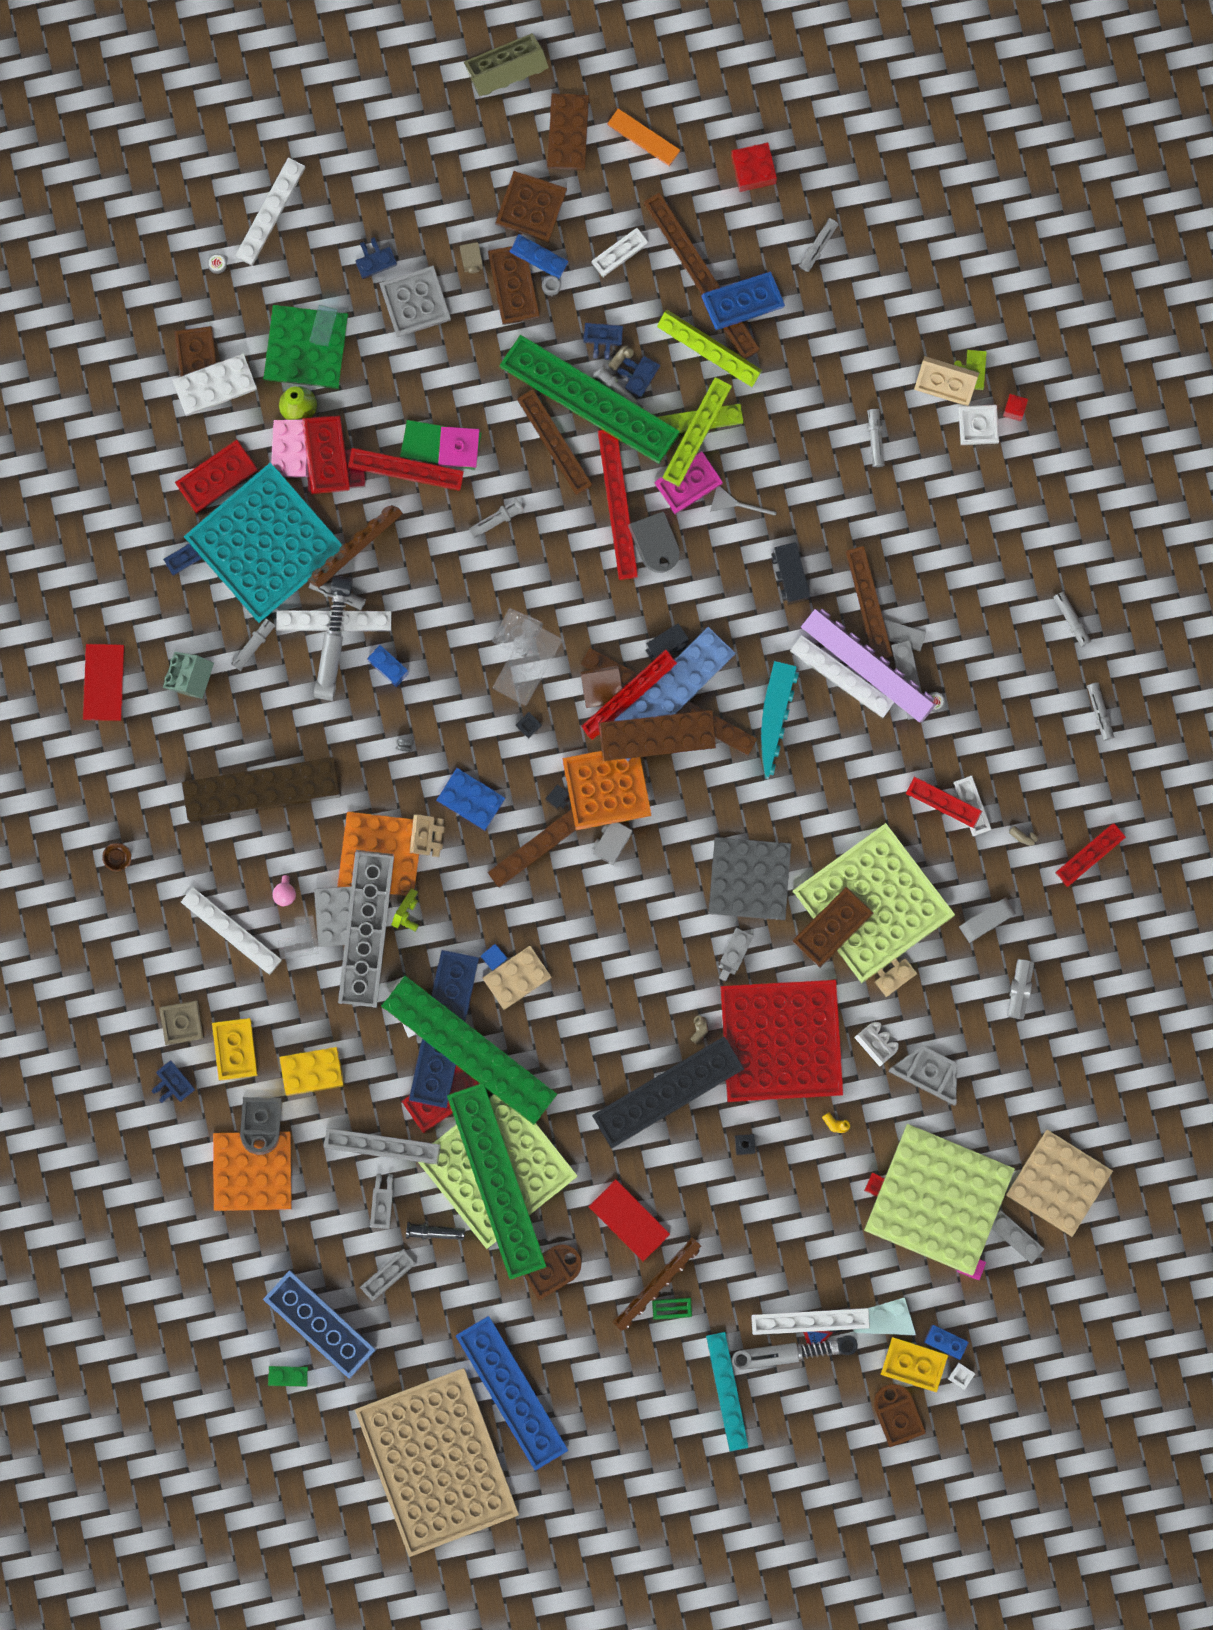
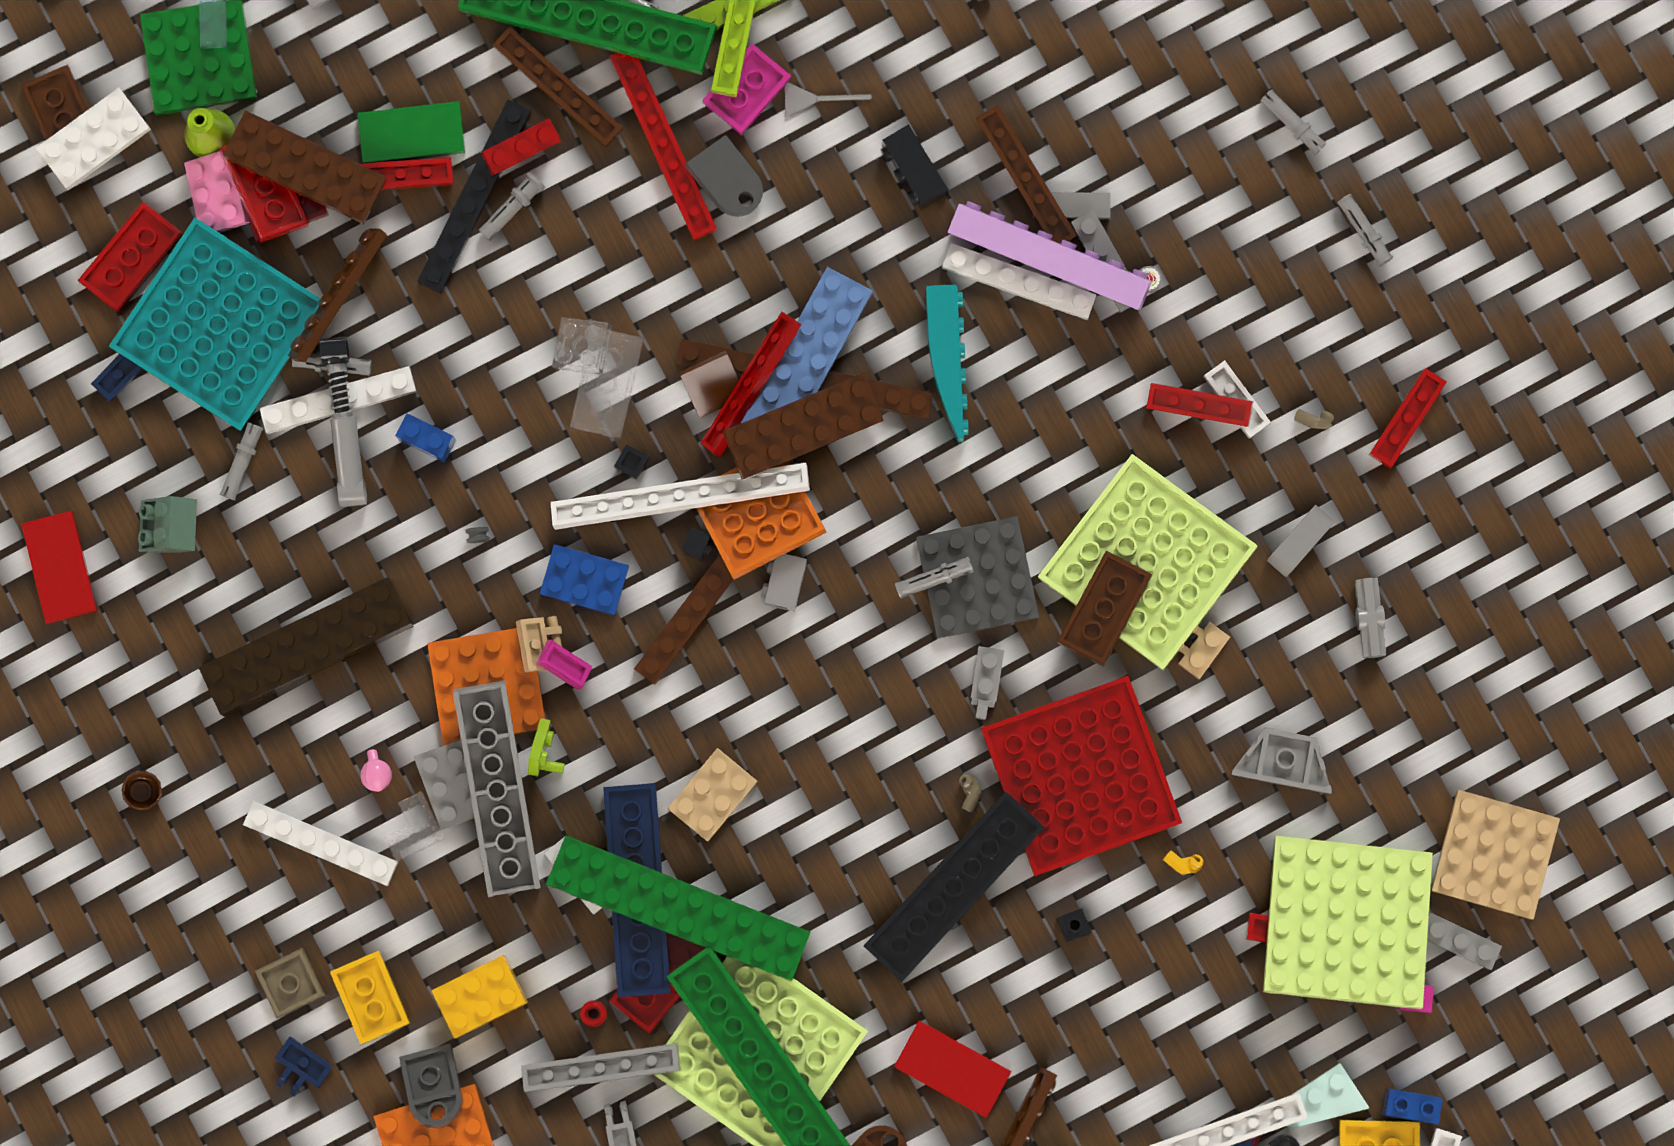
camera: 20 degrees left, 0 degrees up
dark pink plate [438,427,479,468] -> none
blue tile [480,944,507,971] -> none
black brick [645,623,689,659] -> none
white plate [854,1022,898,1066] -> none
none -> reddish brown plate [222,110,386,224]
none -> black plate [417,100,531,294]
none -> red plate [481,118,561,176]
none -> dark pink tile [537,640,592,690]
none -> white plate [551,463,810,530]
none -> red plate [580,1001,607,1027]
none -> light grey pin [895,556,974,599]

